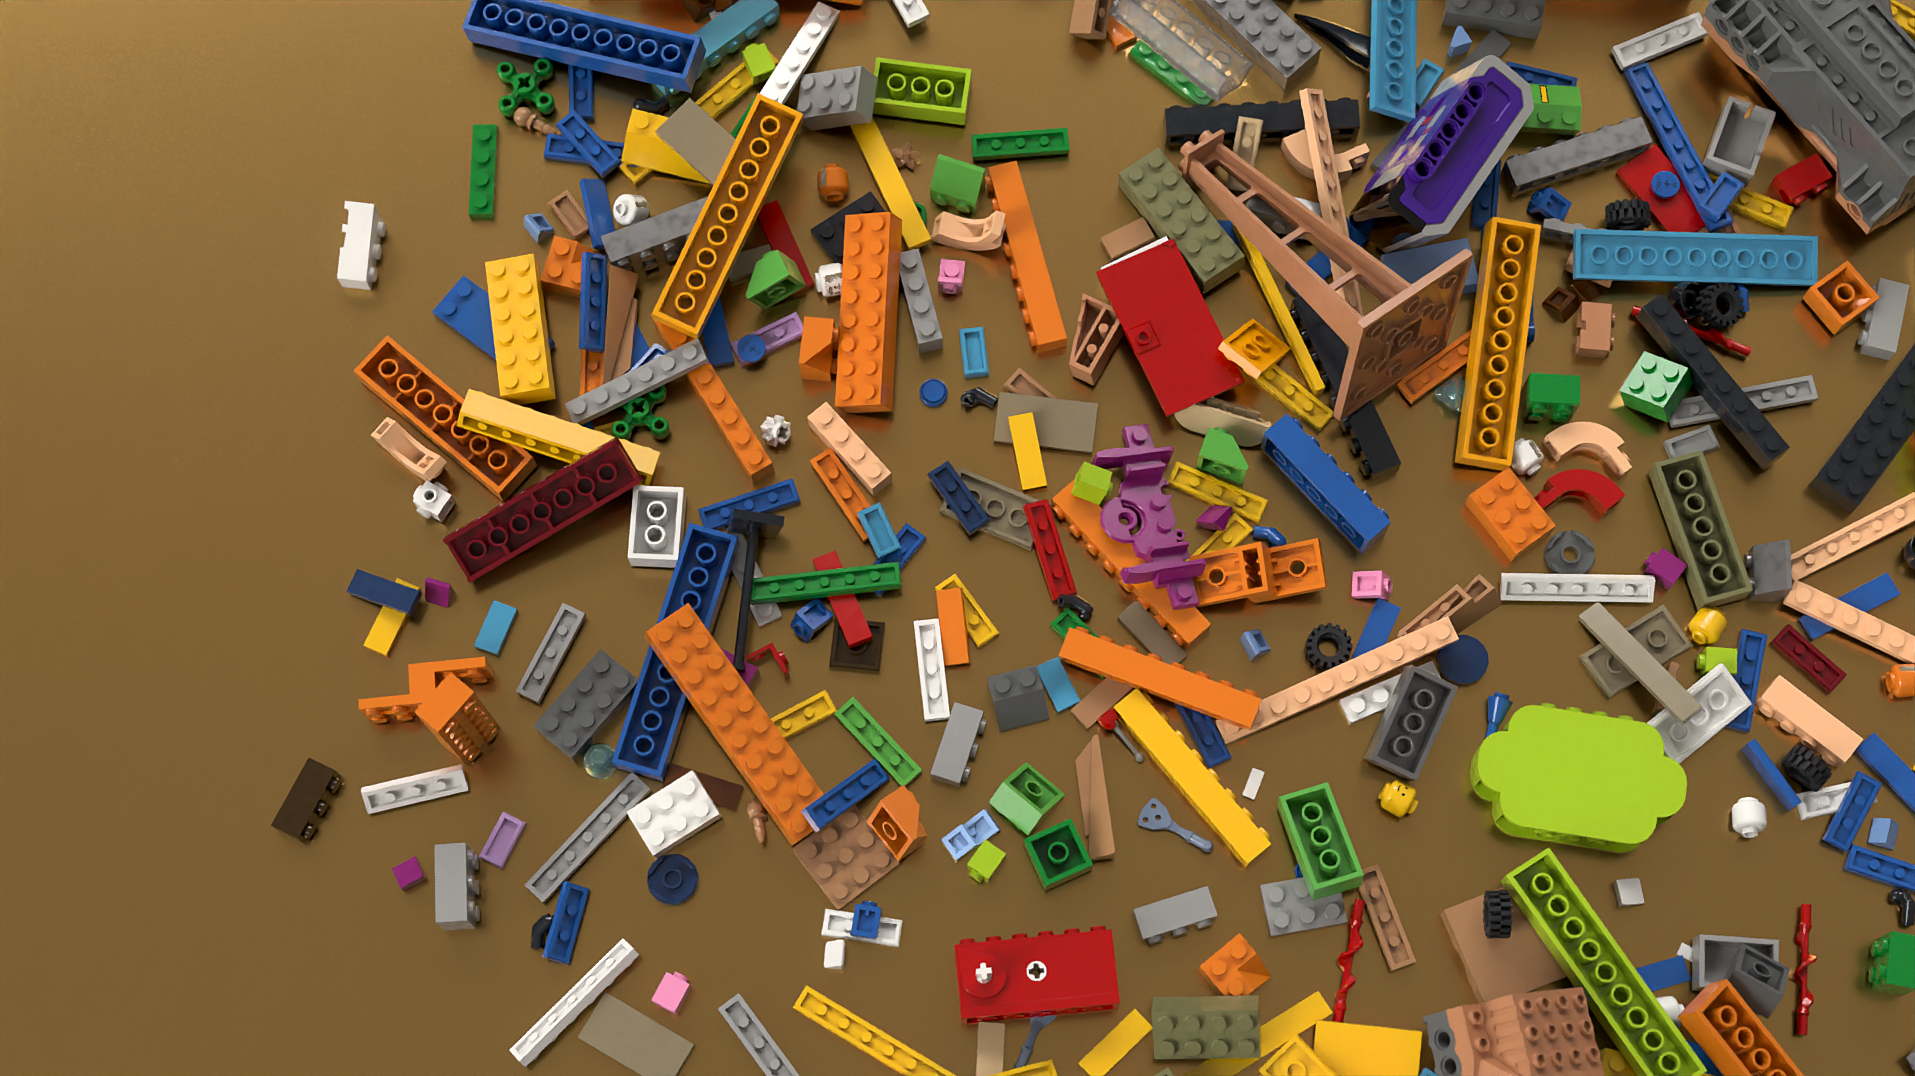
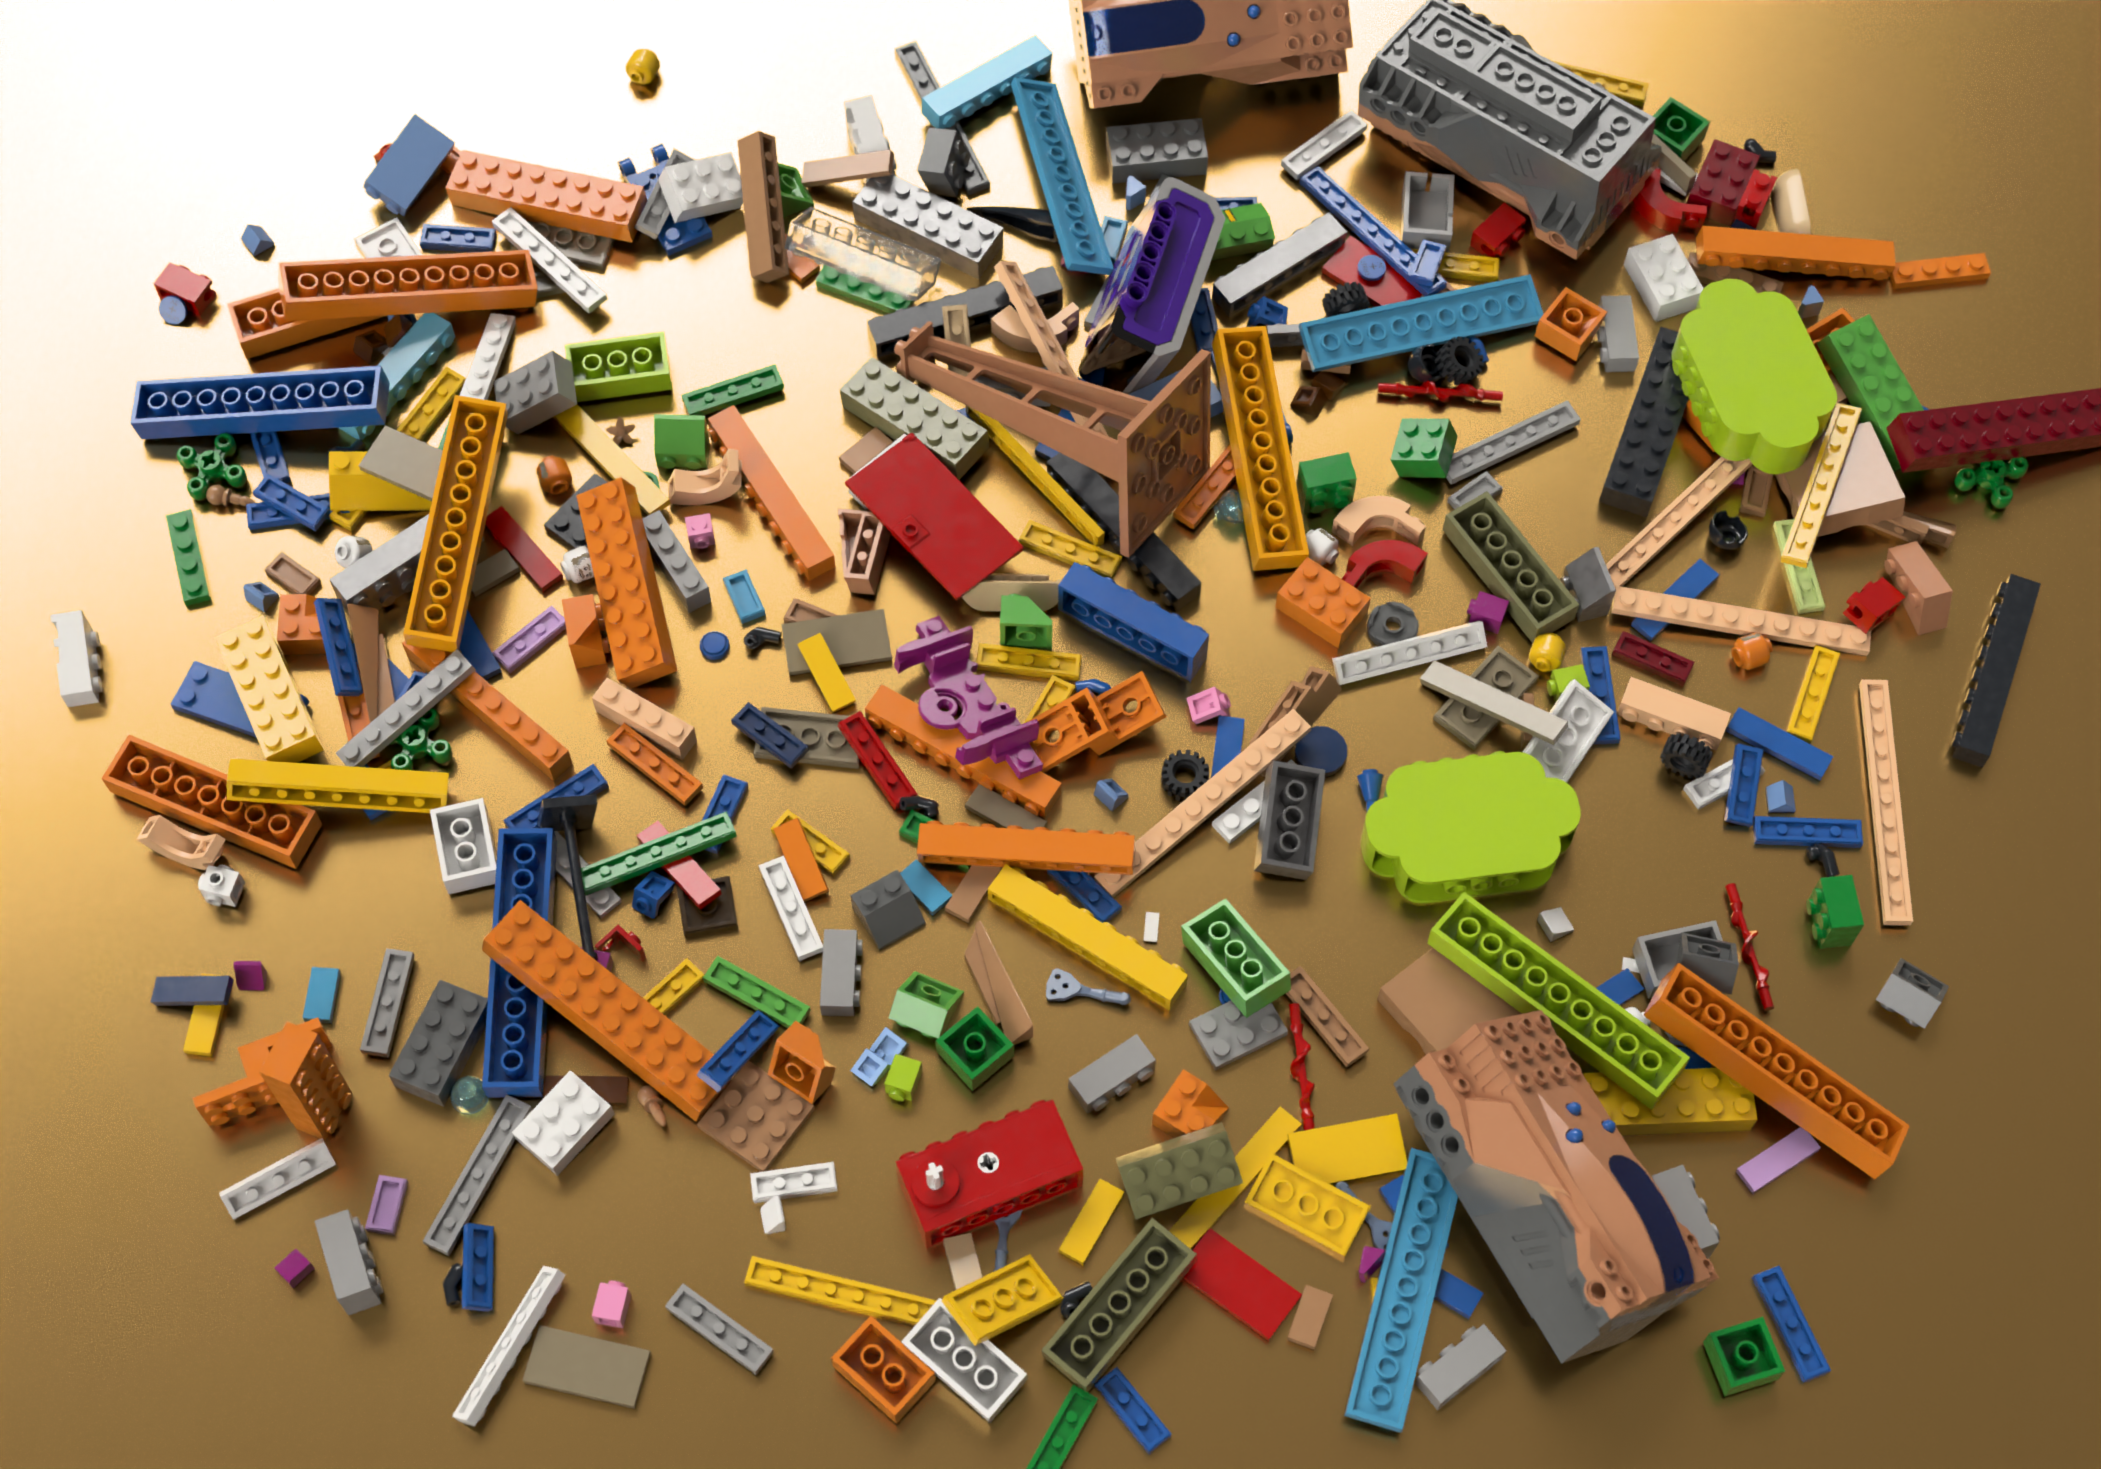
camera: 20 degrees left, 10 degrees down
dark brown brick [271,758,341,843] -> none
dark red tile [443,436,643,583] -> none
blue tile [579,178,615,249] -> none
dark blue tile [647,854,699,906] -> none
blue piece [737,335,766,363] -> none
lime brick [742,43,776,85] -> none
bright green slope [746,250,806,310] -> none
white gear [761,415,791,447] -> none
blue bracket [851,901,882,940] -> none
dark azure tile [857,502,901,559] -> none
lime brick [1071,462,1113,505] -> none
hinge [1097,707,1145,762] -> none
magenta slope [1196,505,1233,531] -> none
light orange plate [1218,318,1291,379] -> none
yellow head [1378,779,1419,817] -> none
black tyre [1483,891,1512,939] -> none
nougat brick [1575,301,1615,359] -> none
black brick [1636,294,1790,470] -> none
white head [1732,797,1767,838] -> none
blue tile [1741,739,1801,812] -> none

